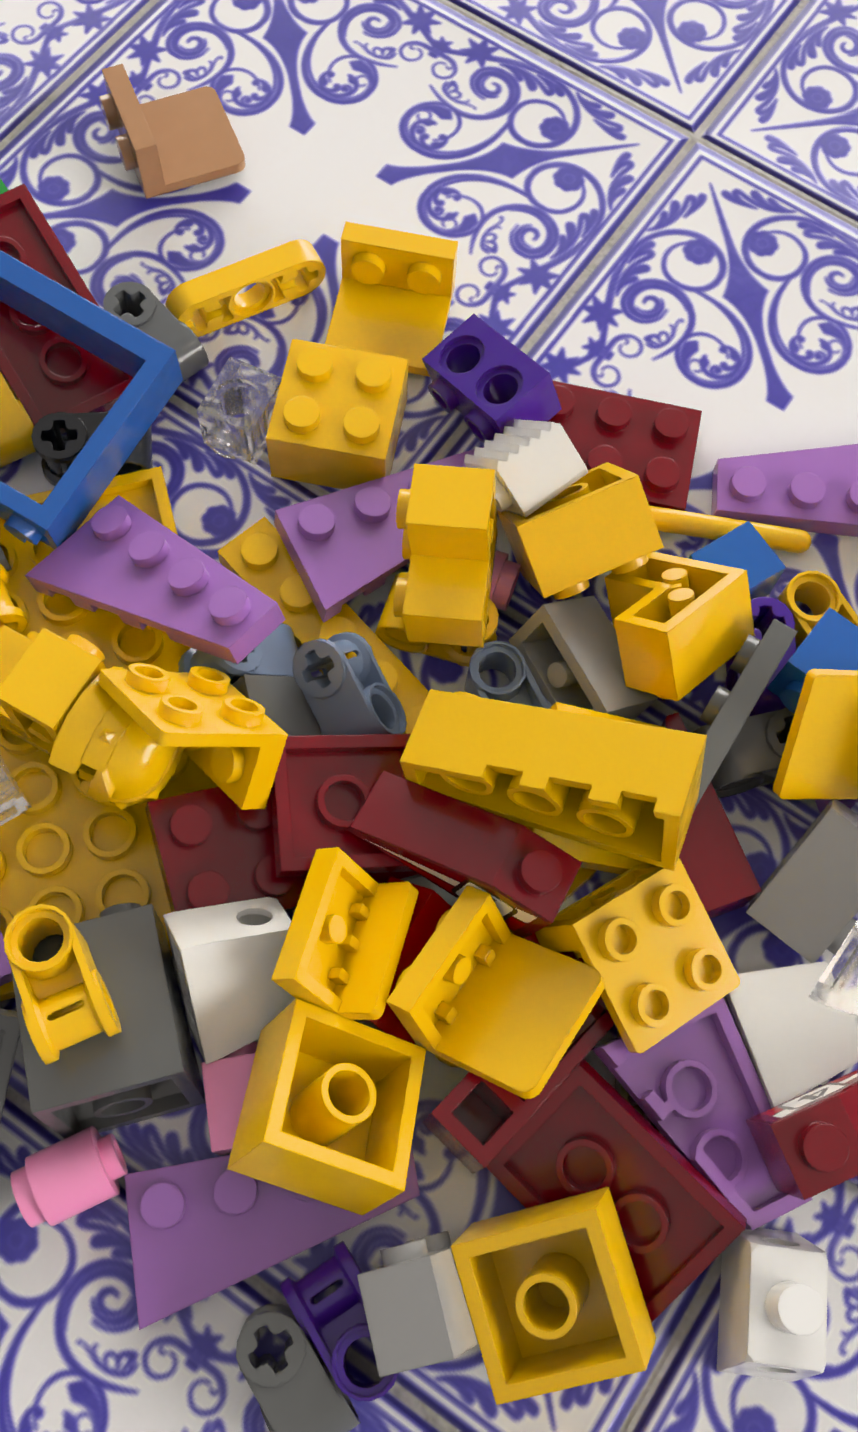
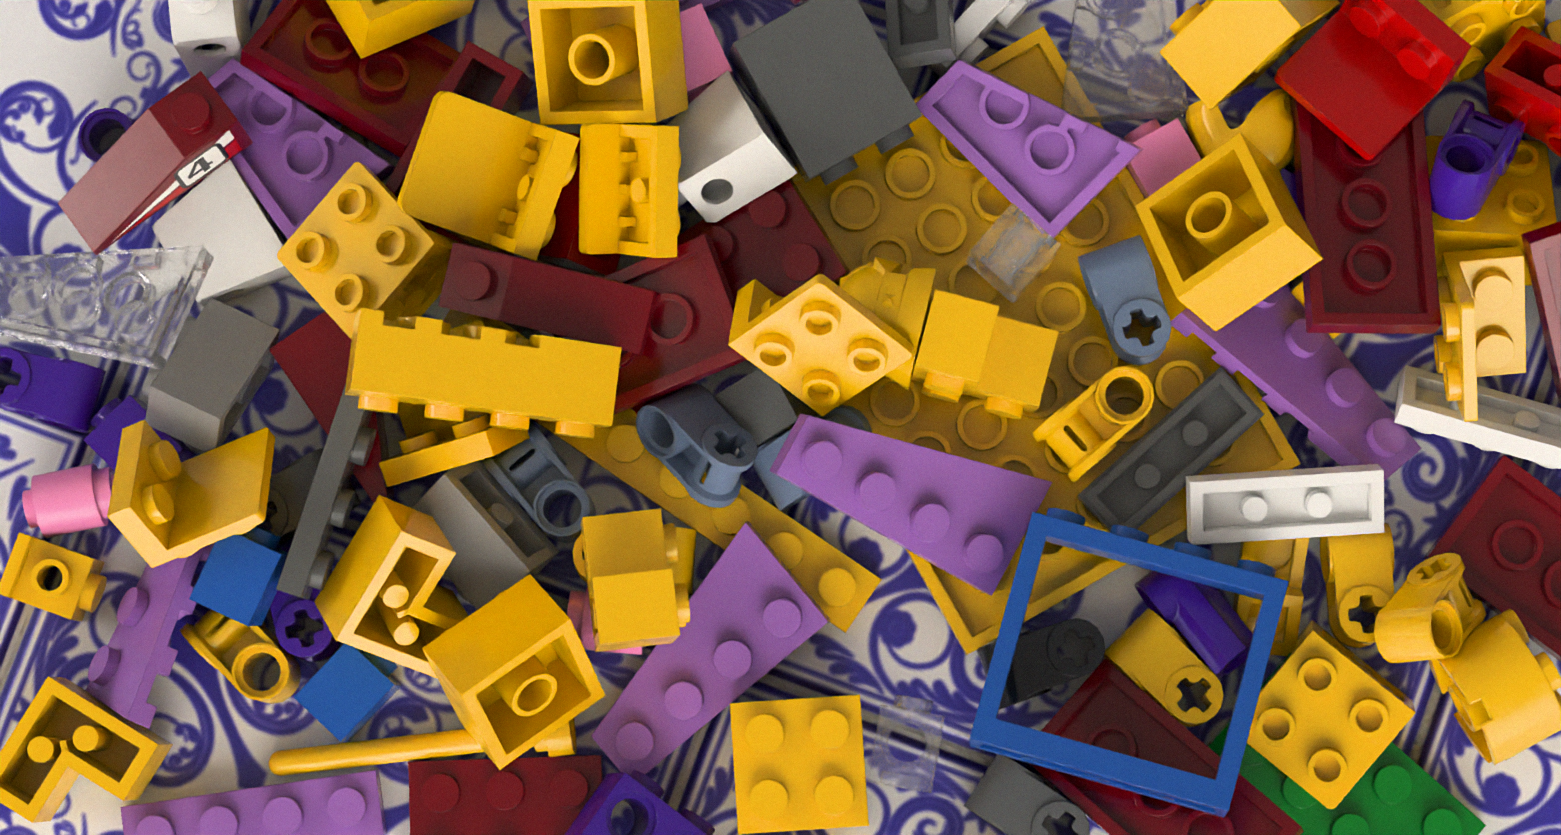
camera: 175 degrees right, 15 degrees up
yellow piece [3,904,122,1065] -> none
white brick [464,419,588,518] -> none

